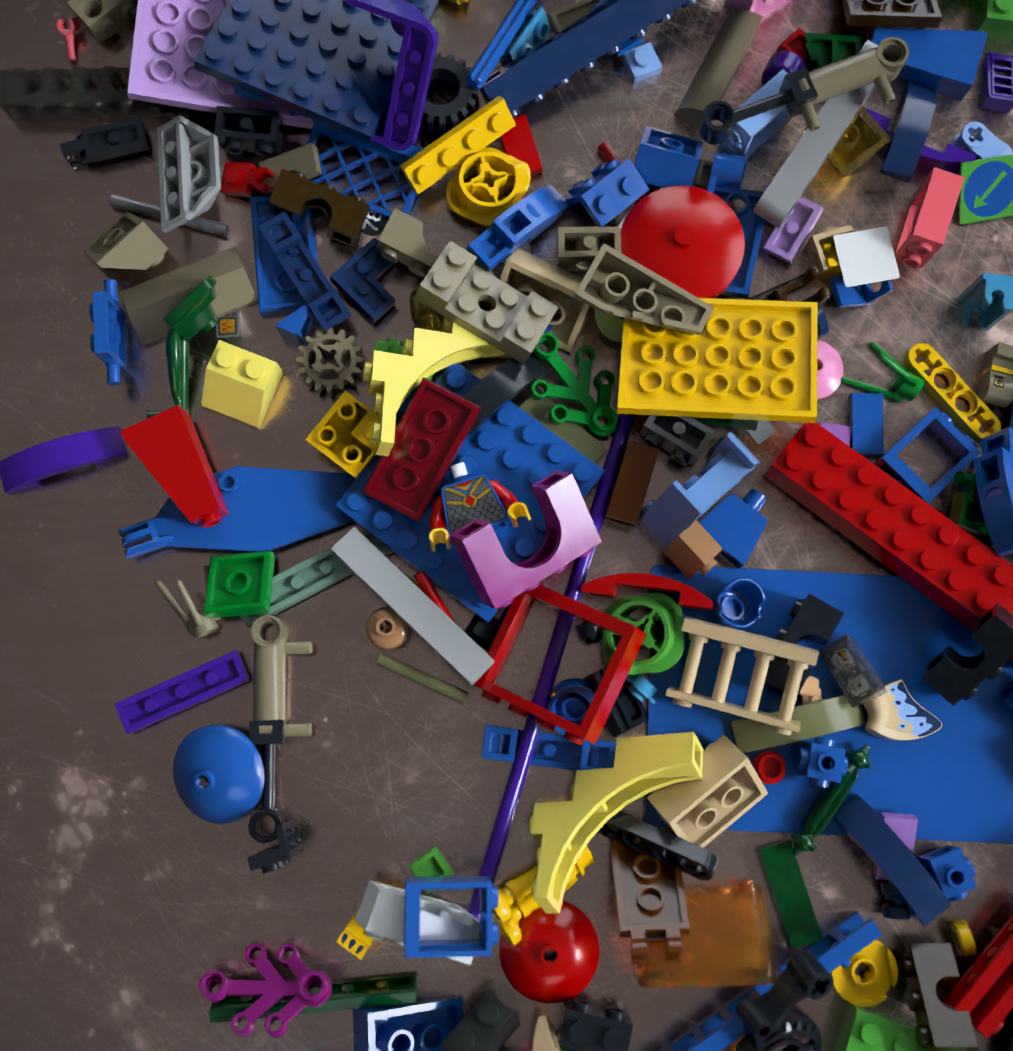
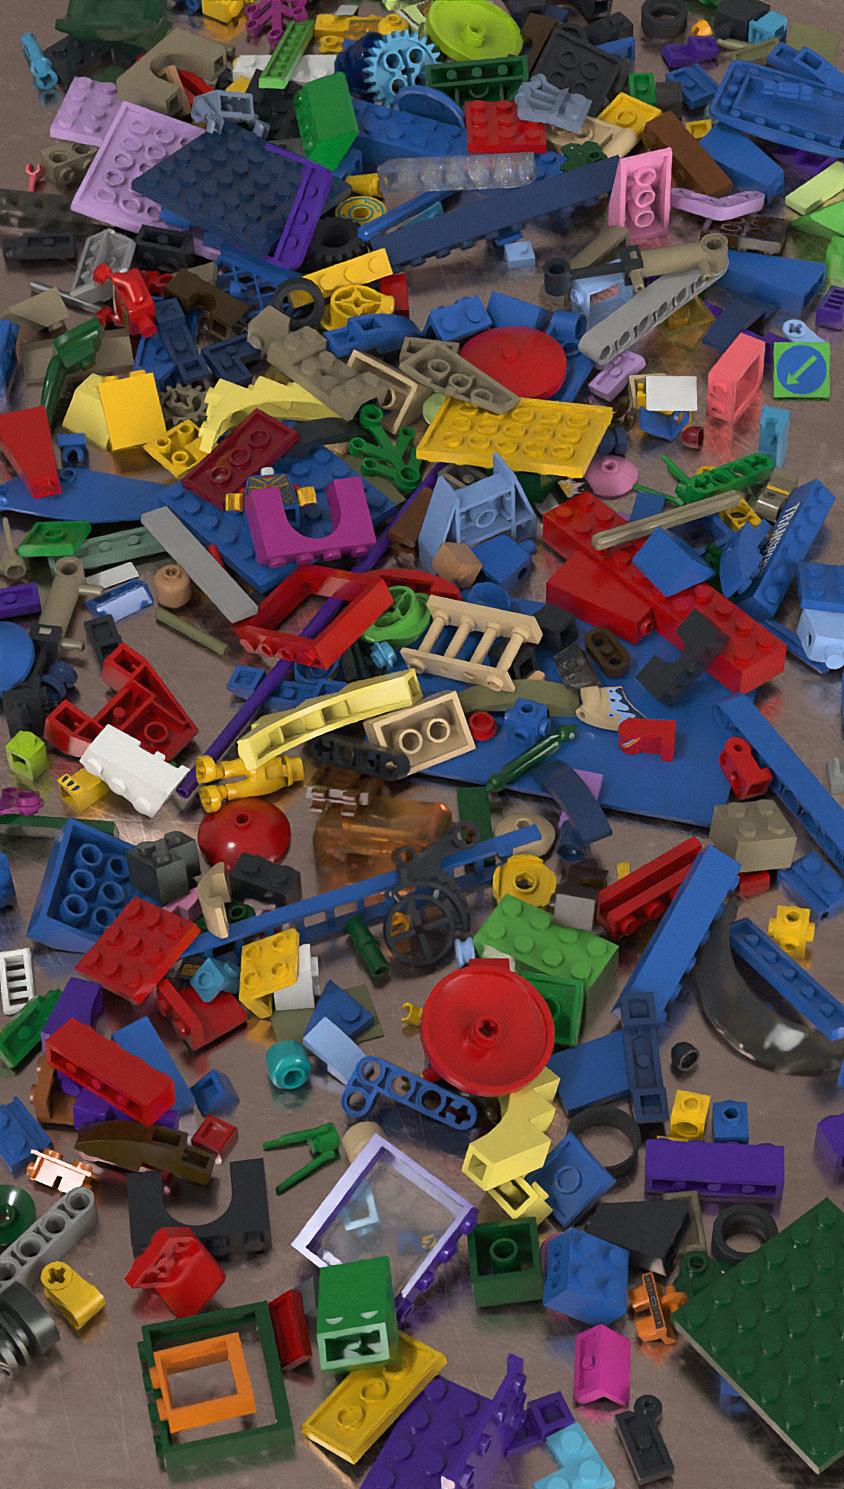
camera: 15 degrees right, 30 degrees down
blue window [404,876,498,958] -> none
blue brick [918,845,977,902] -> none
none -> lime brick [5,730,53,782]
none -> dark blue wheel [40,660,78,702]
none -> red wedge [43,642,199,763]
none -> blue tile [57,433,88,464]
none -> black slope [83,614,123,672]
none -> white sticker [85,562,139,589]
none -> slope [86,578,154,622]
none -> red torso [92,263,157,338]
none -> yellow panel [97,370,167,453]
none -> blue hinge [229,281,248,302]
none -> black tyre [273,277,325,332]
none -> yellow tile [335,196,387,226]
none -> tan dish [493,813,555,857]
none -> red slope [545,549,654,645]
none -> dark brown plate [584,628,630,678]
none -> dark tan axle [591,490,741,551]
none -> red leg [618,718,676,762]
none -> blue slope [632,526,716,598]
none -> dark red hinge [681,426,704,449]
none -> green beam [684,453,774,502]

